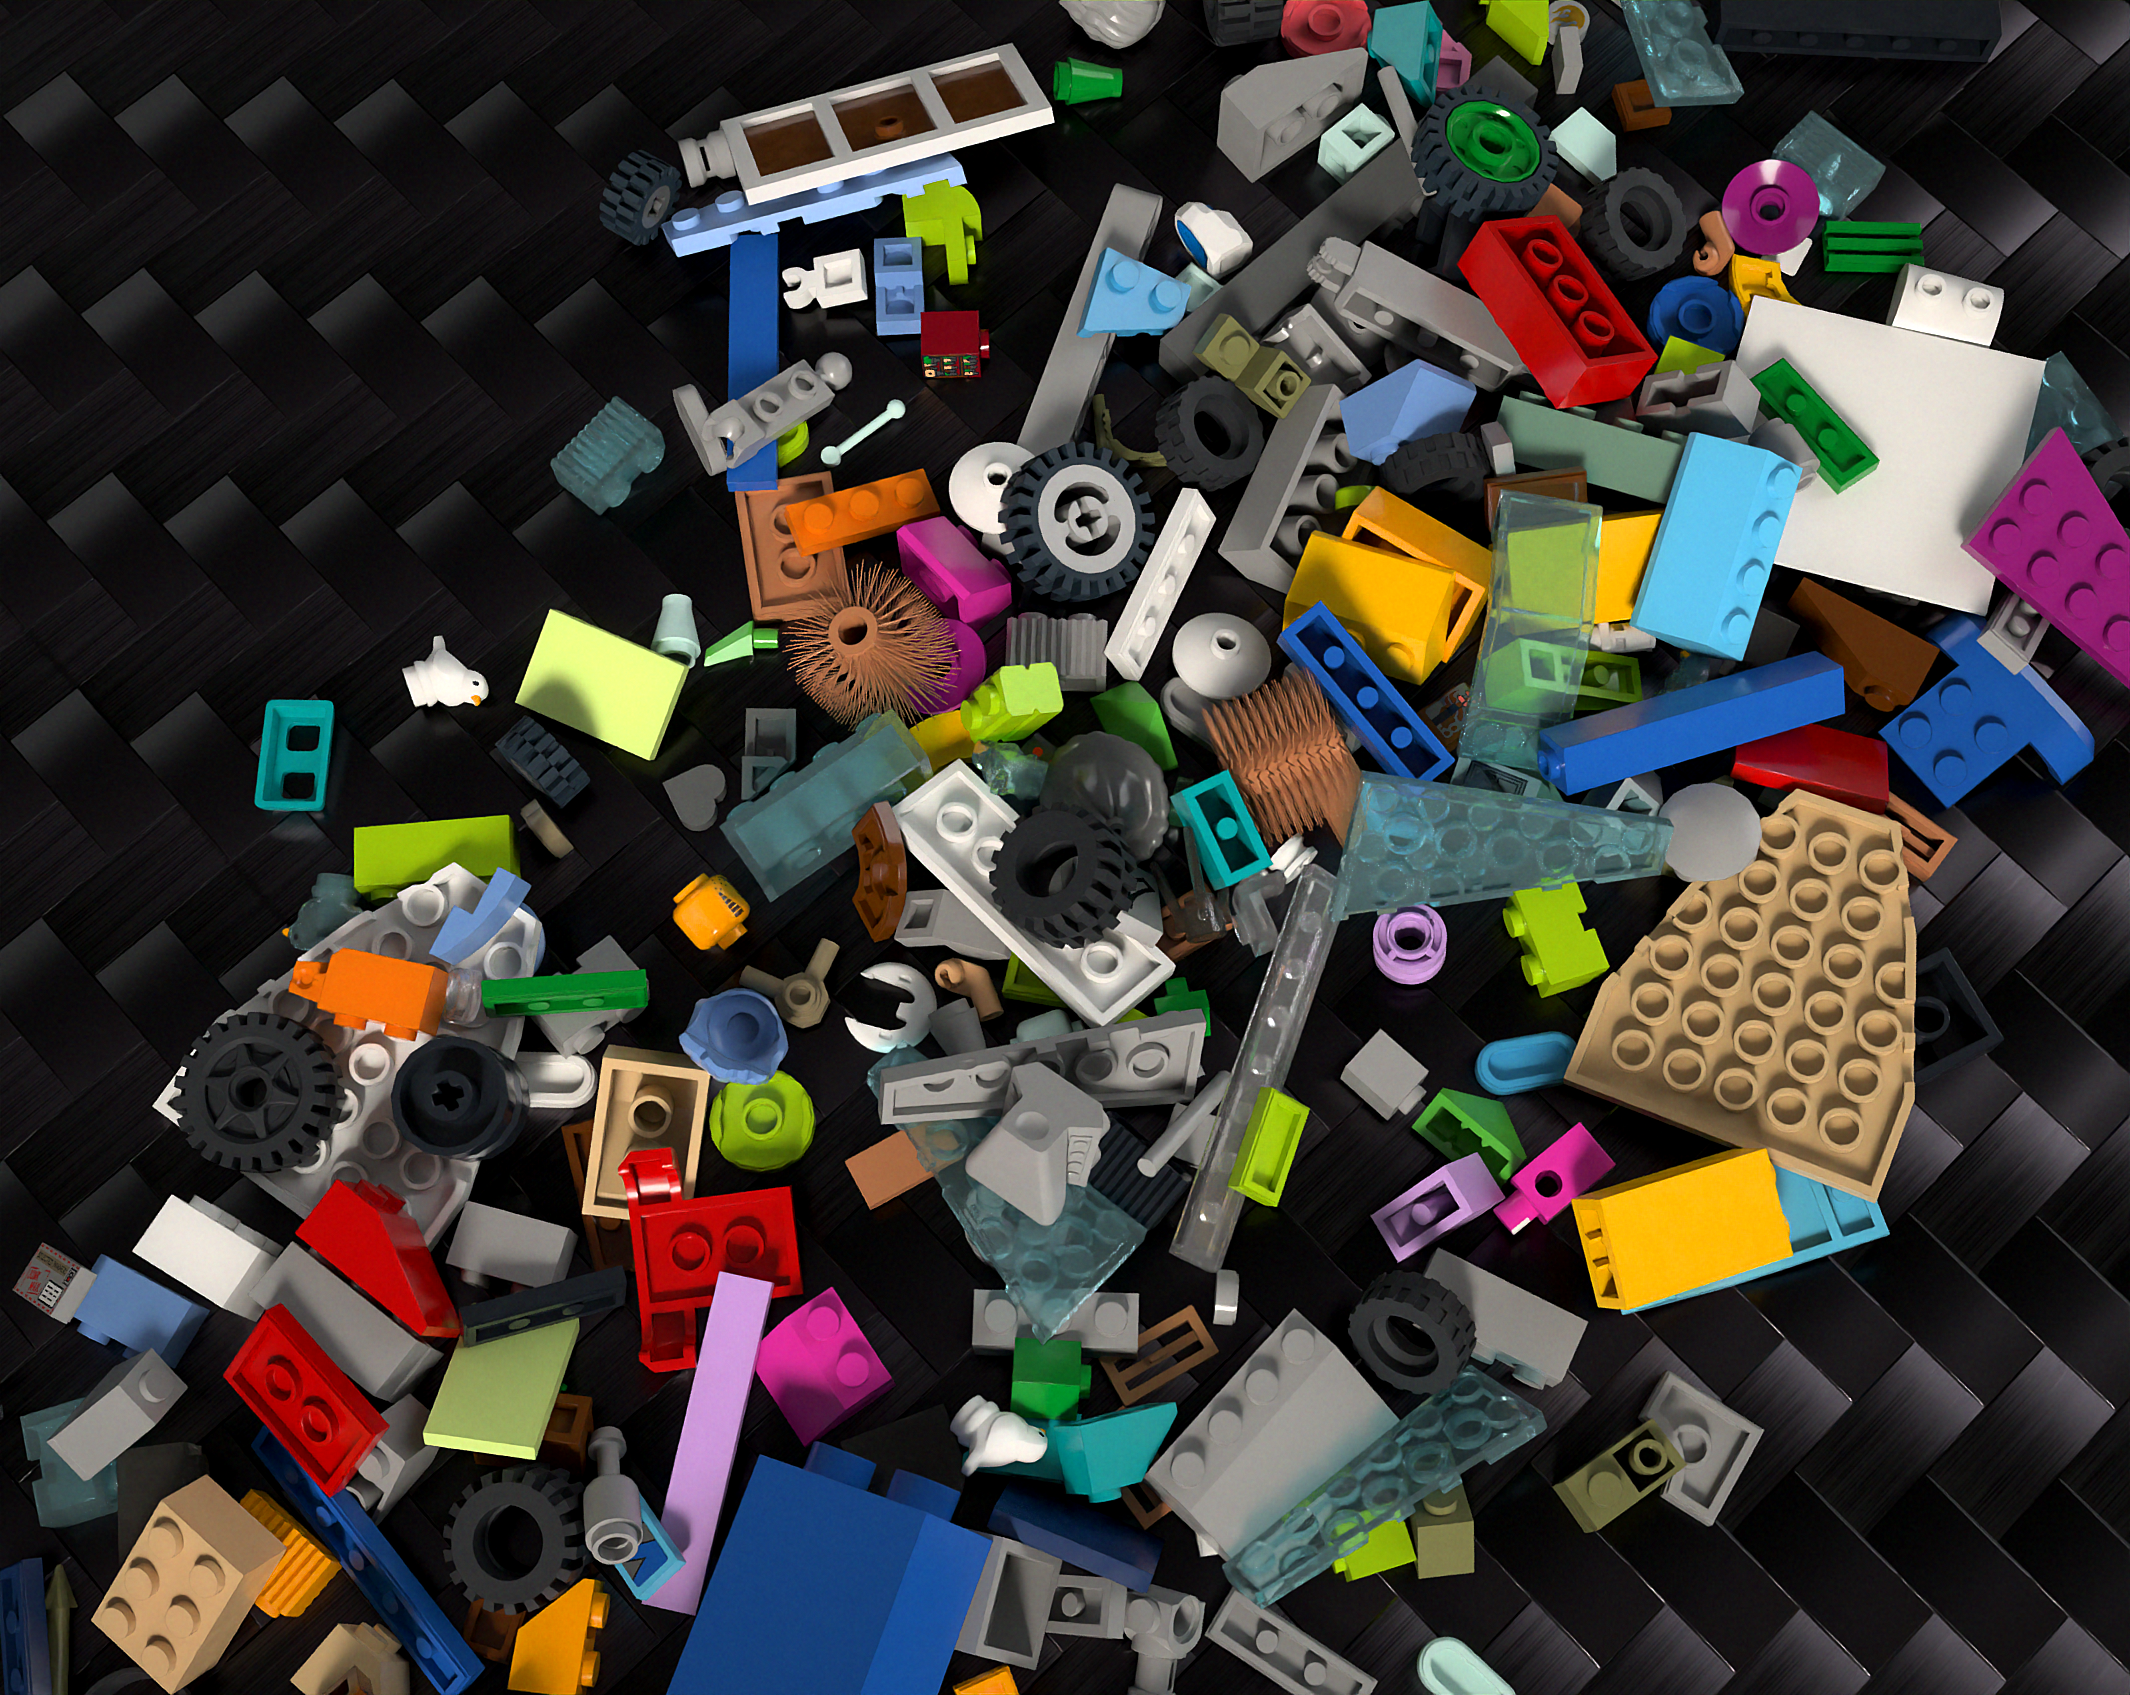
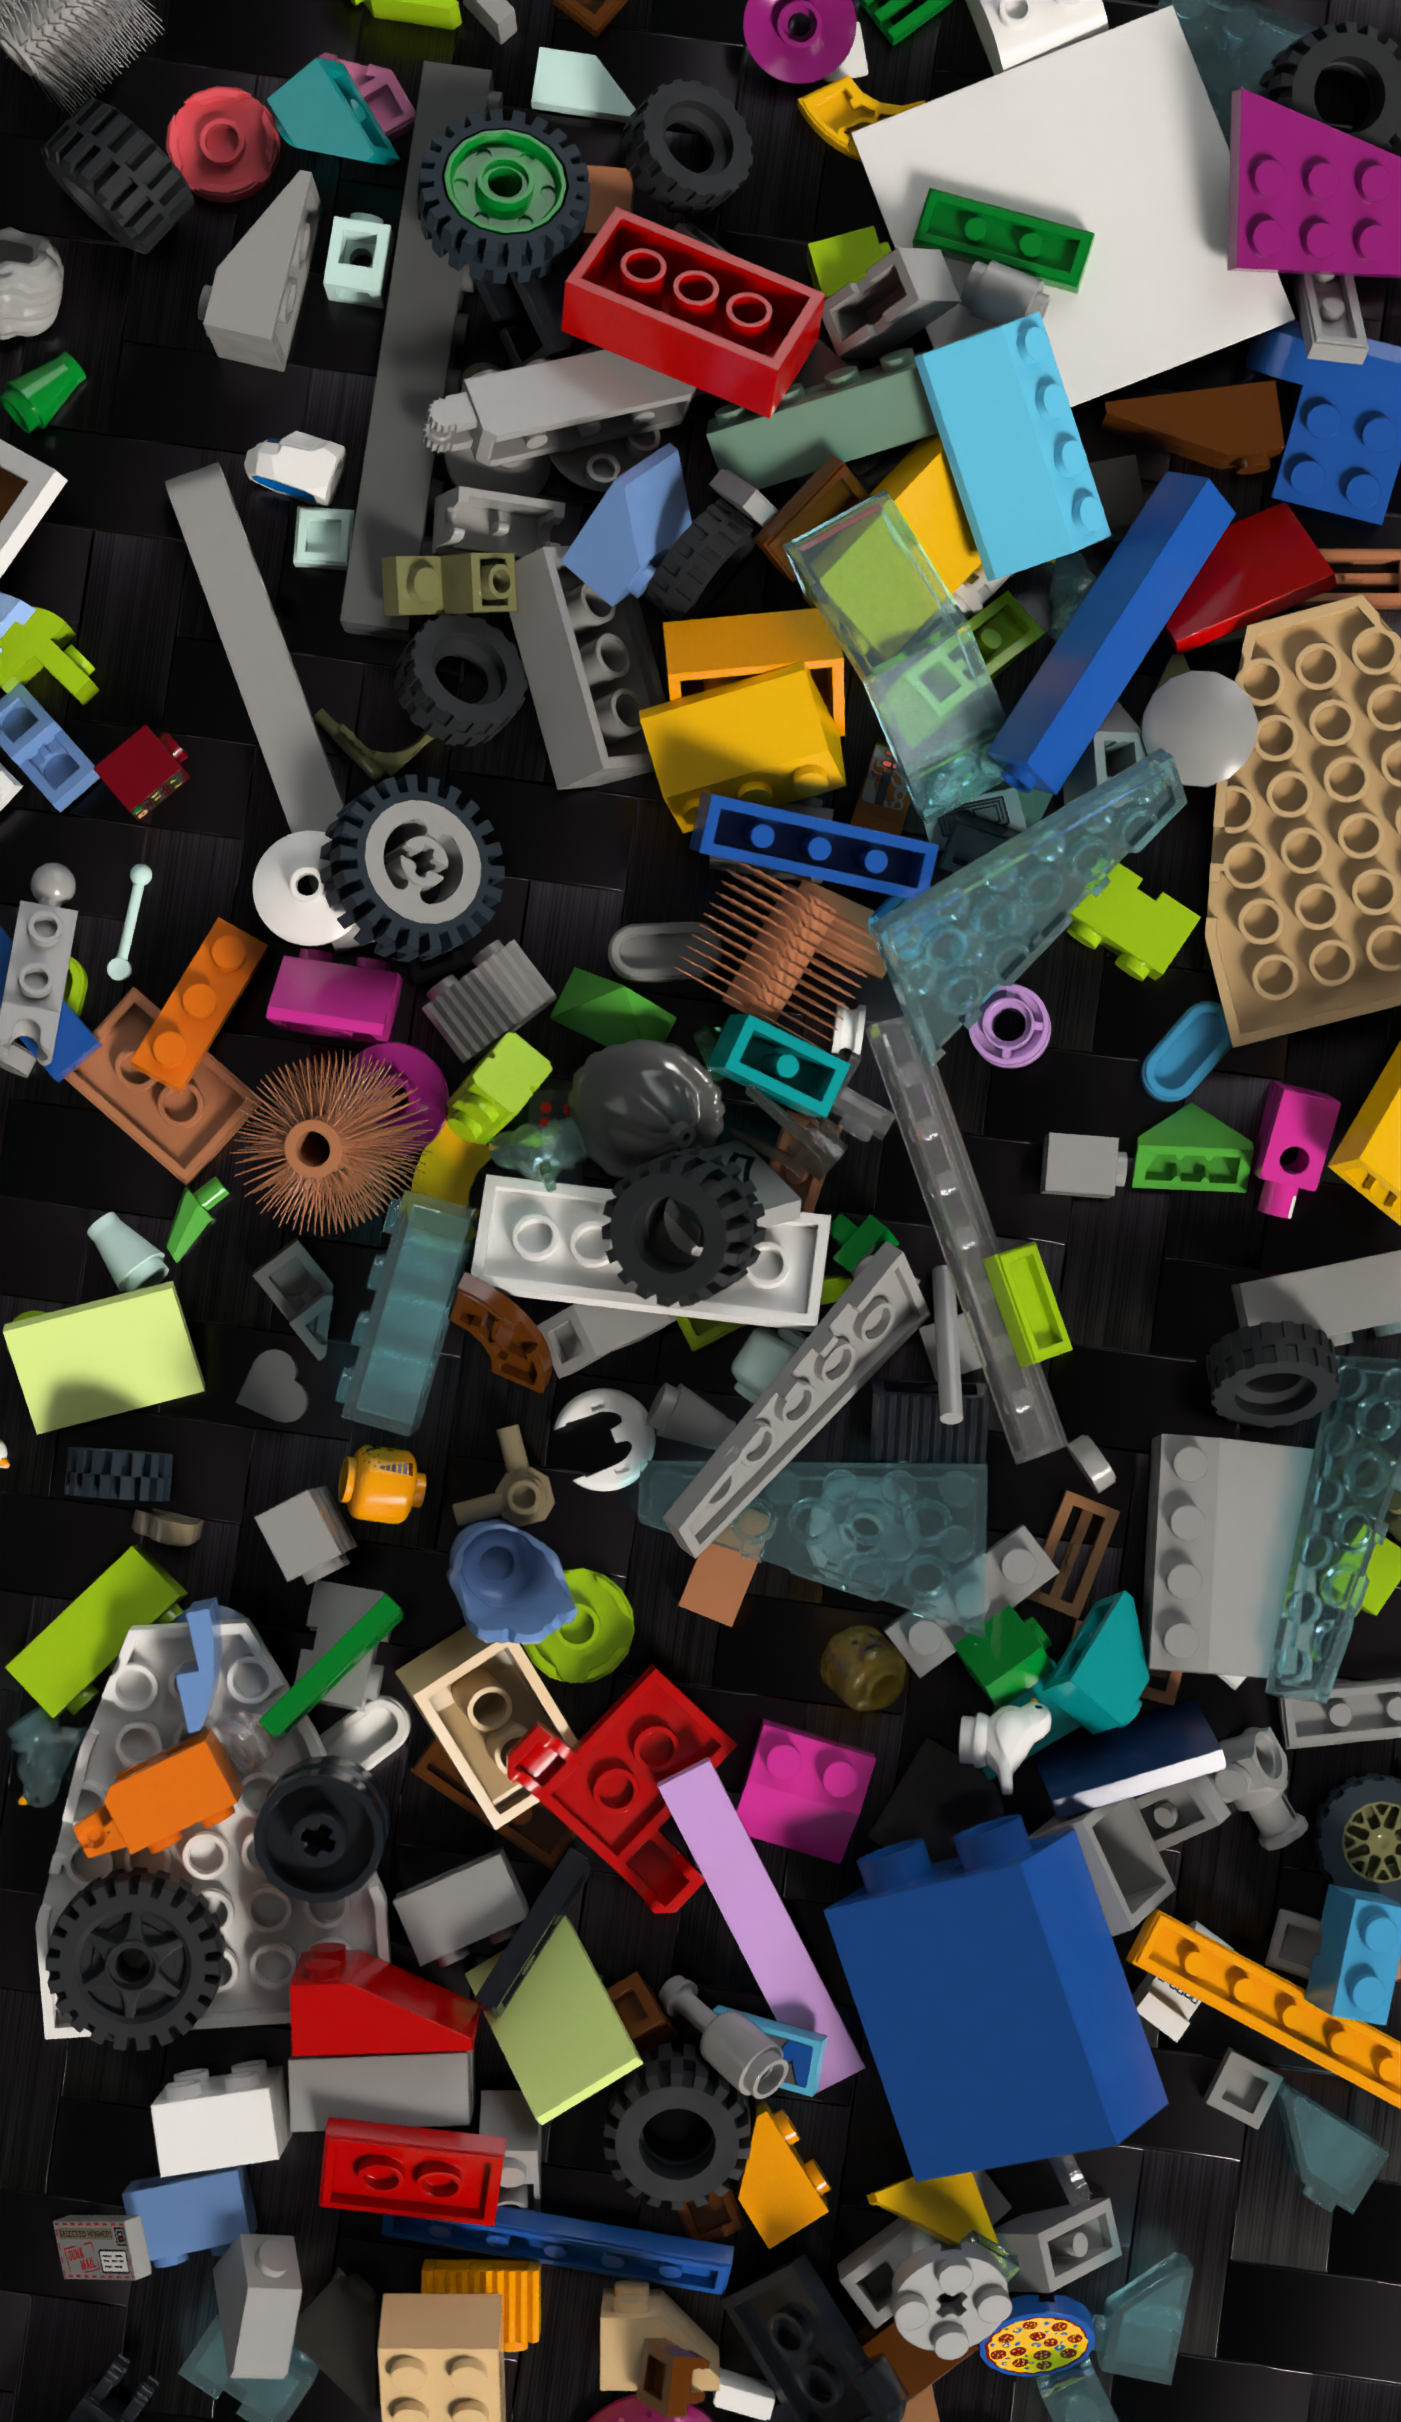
camera: 40 degrees left, 15 degrees up
light nougat arm [935,958,1004,1022] -> none
light grey piece [965,1062,1110,1226] -> none
dark azure wing [1076,247,1192,338] -> none
white tile [1104,488,1216,681] -> none
white dish [1172,613,1271,700] -> none
lime tile [1334,486,1376,514] -> none
lavender slope [1371,1152,1506,1262] -> none
light grey bar [1377,66,1437,196] -> none
blue tile [1646,275,1744,359] -> none
nougat arm [1692,211,1735,276] -> none
none -> light grey brick [254,1485,358,1585]
none -> clear yellow head [820,1625,907,1712]

